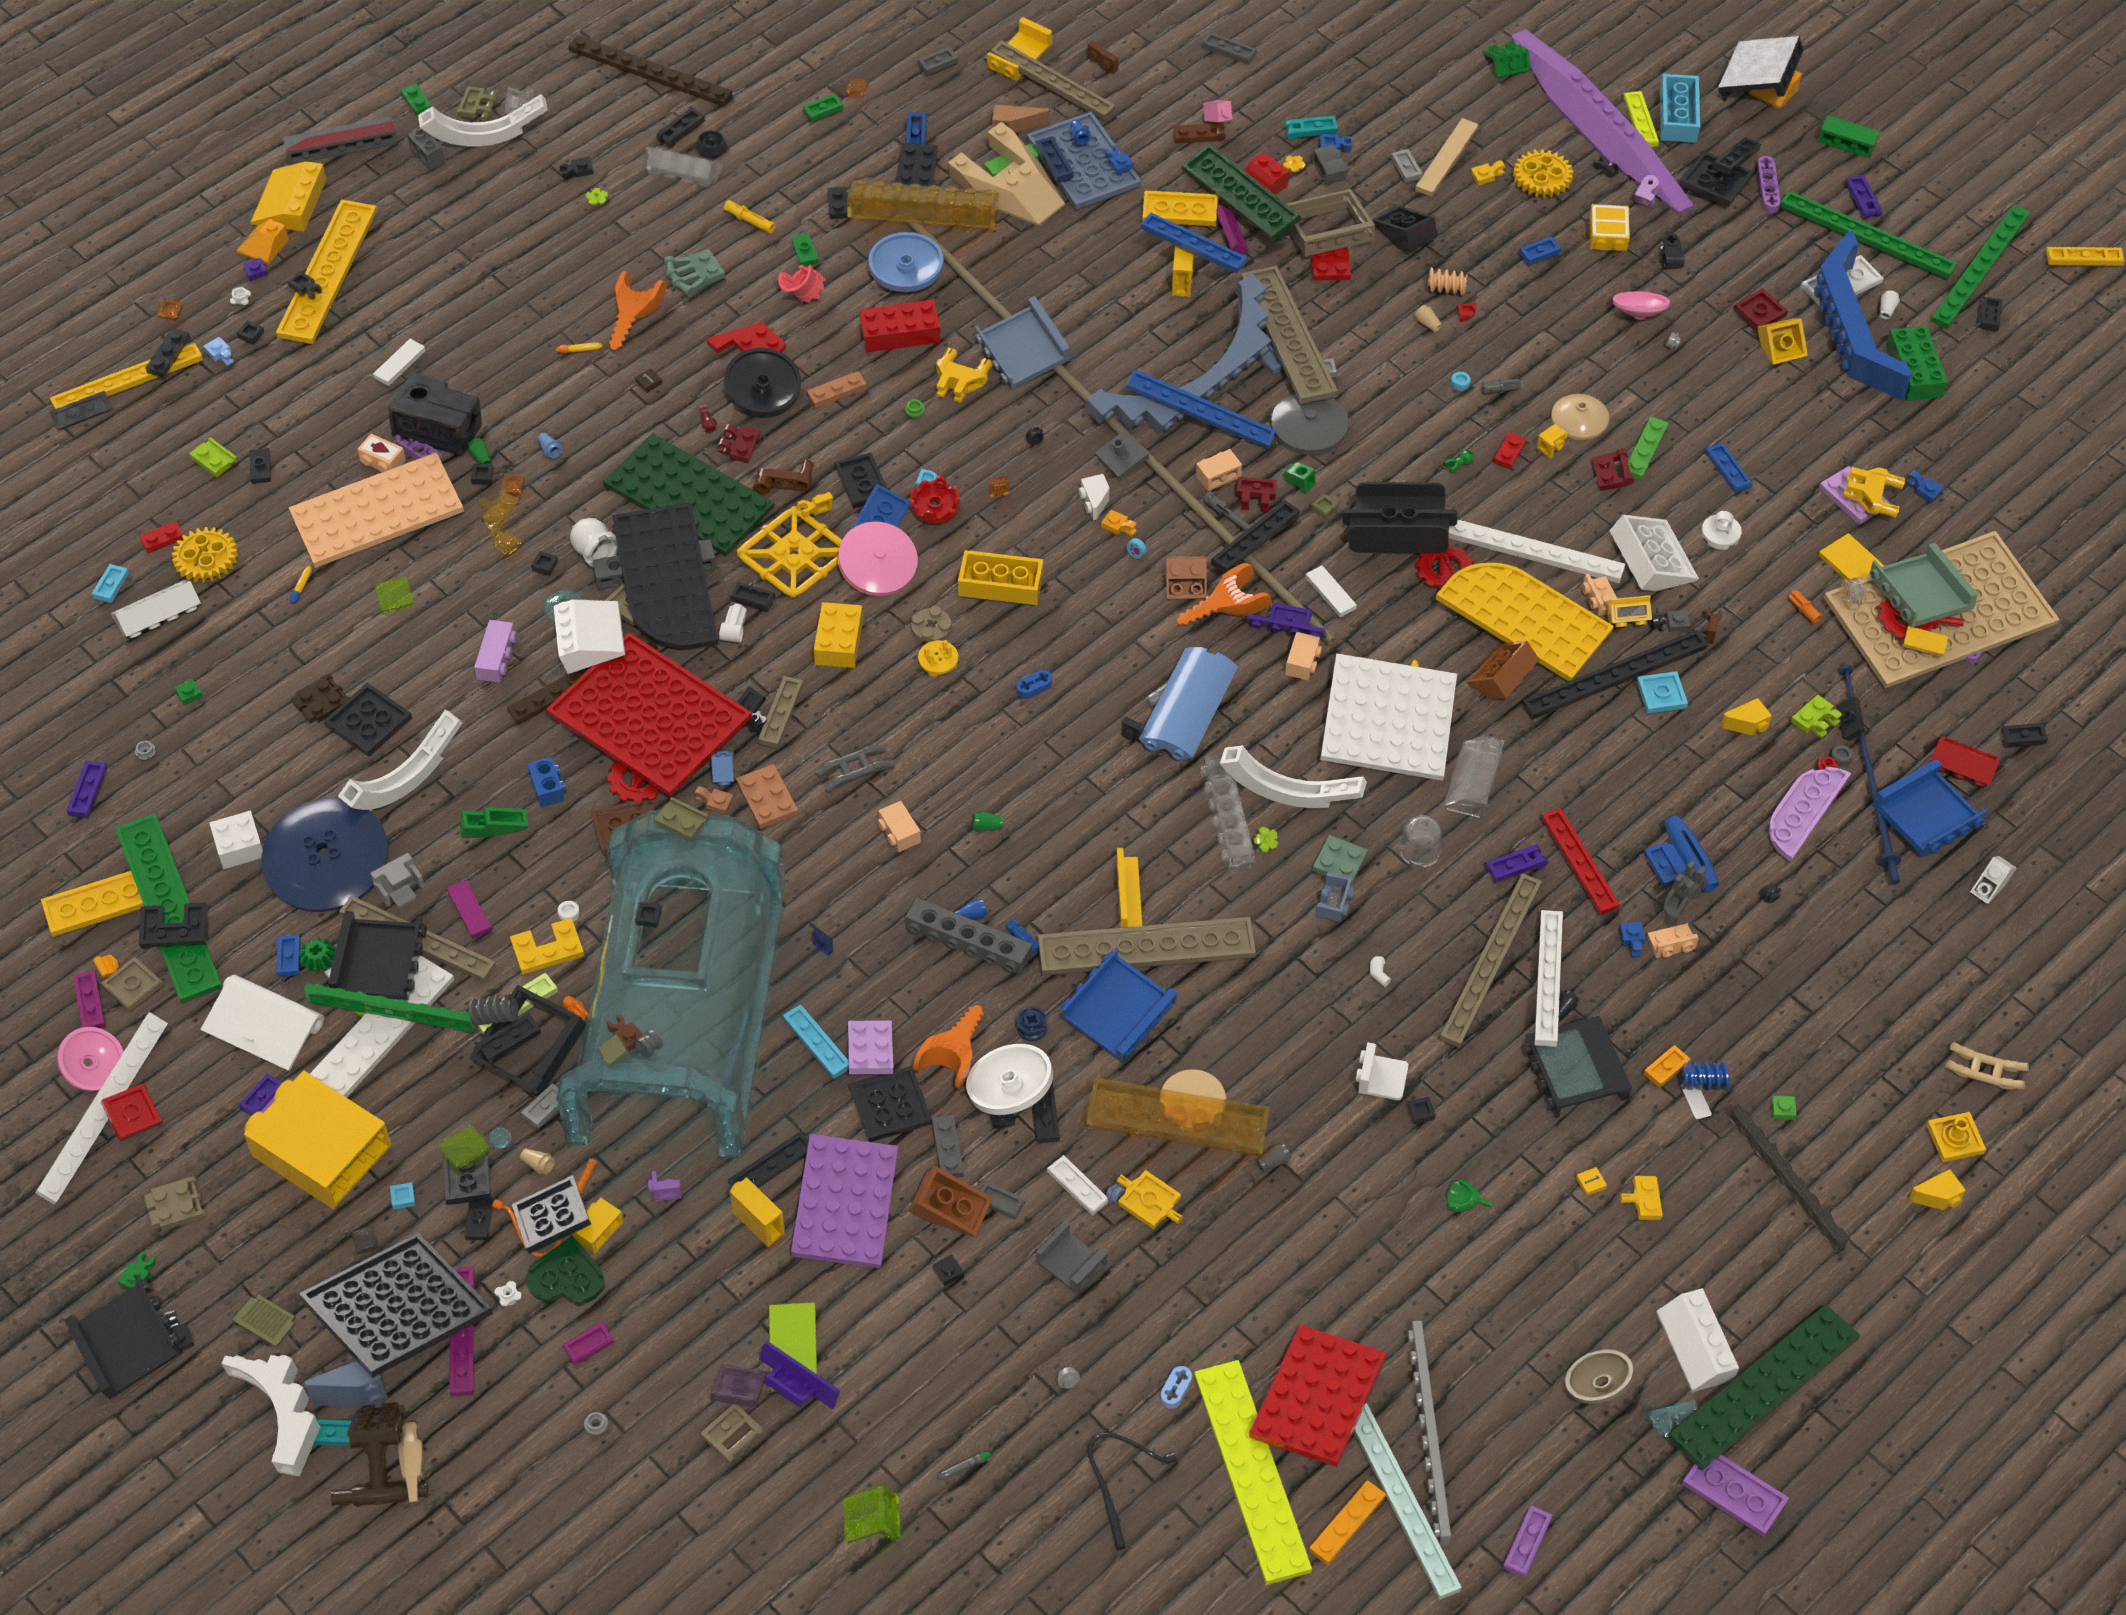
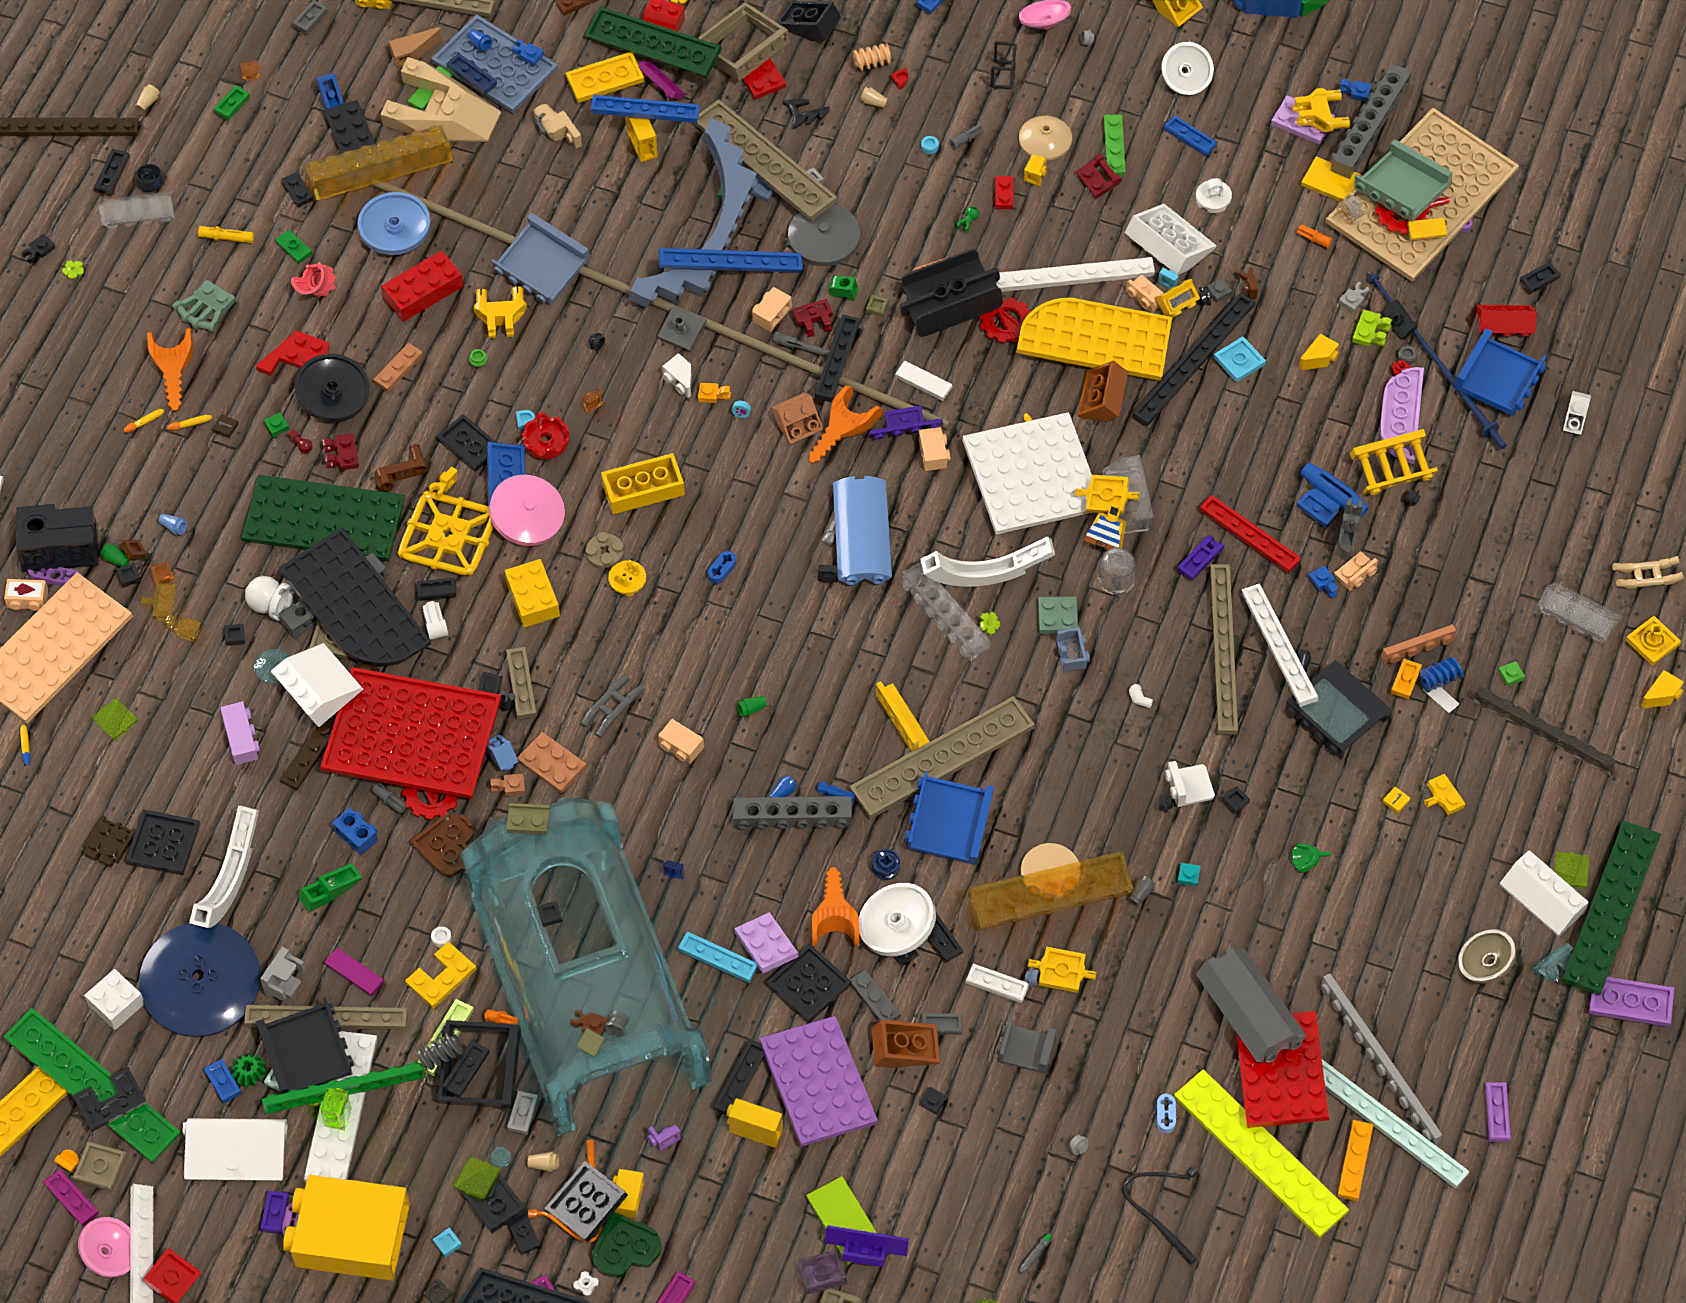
camera: 25 degrees left, 5 degrees up
none -> reddish brown plate [121,540,147,559]
none -> tan cone [135,84,160,111]
none -> yellow piece [167,415,212,430]
none -> green plate [264,412,290,437]
none -> clear neon green brick [320,1088,352,1131]
none -> dark grey axle [372,783,407,813]
none -> tan plate [534,104,582,148]
none -> black piece [783,99,830,129]
none -> black piece [990,41,1017,89]
none -> yellow plate [1075,475,1140,514]
none -> torso [1084,505,1126,553]
none -> medium azure plate [1158,268,1179,289]
none -> black plate [1159,793,1173,813]
none -> white dish [1161,42,1214,95]
none -> teal plate [1178,863,1201,887]
none -> dark grey panel [1196,947,1307,1063]
none -> dark grey brick [1330,63,1412,179]
none -> light grey plate [1339,282,1369,313]
none -> yellow fence [1350,429,1438,496]
none -> nougat plate [1381,624,1456,664]
none -> clear slope [1537,582,1623,643]
none -> clear neon green piece [1555,852,1589,888]

